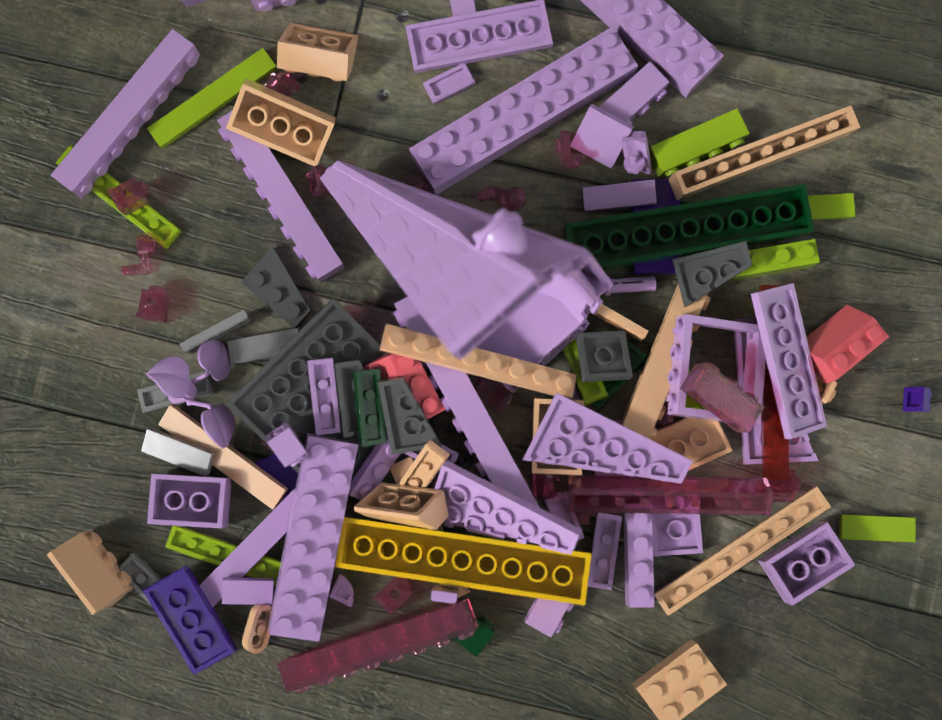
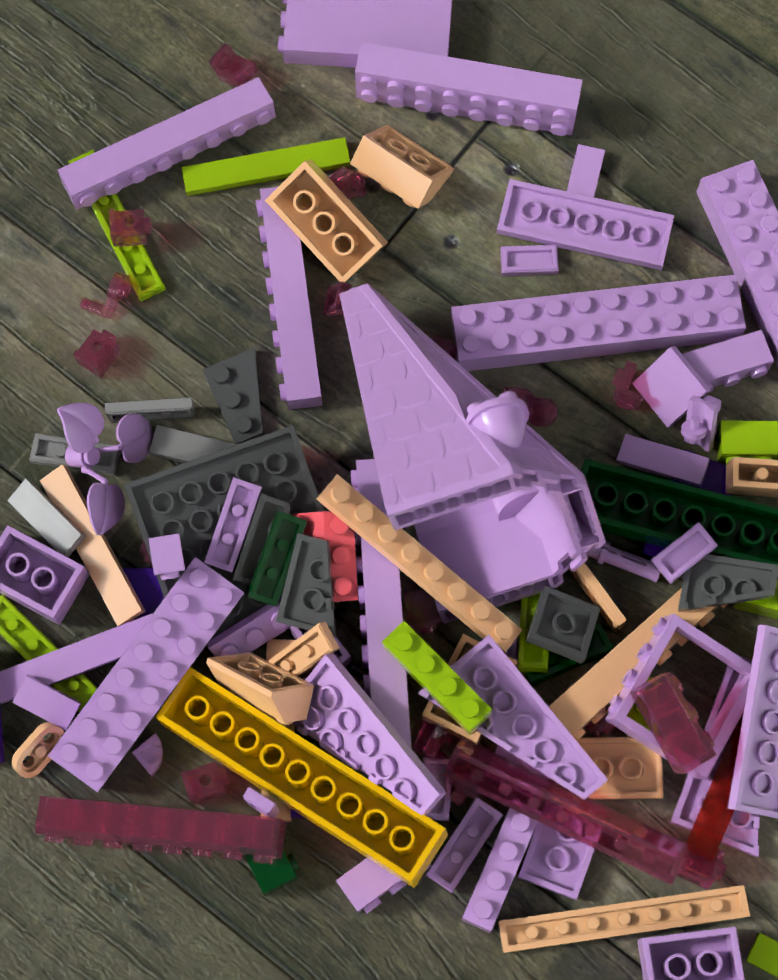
camera: 25 degrees right, 10 degrees down
none -> clear pink bracket [209,43,258,87]
none -> lime brick [382,621,492,735]
none -> lavender tile [651,522,718,584]

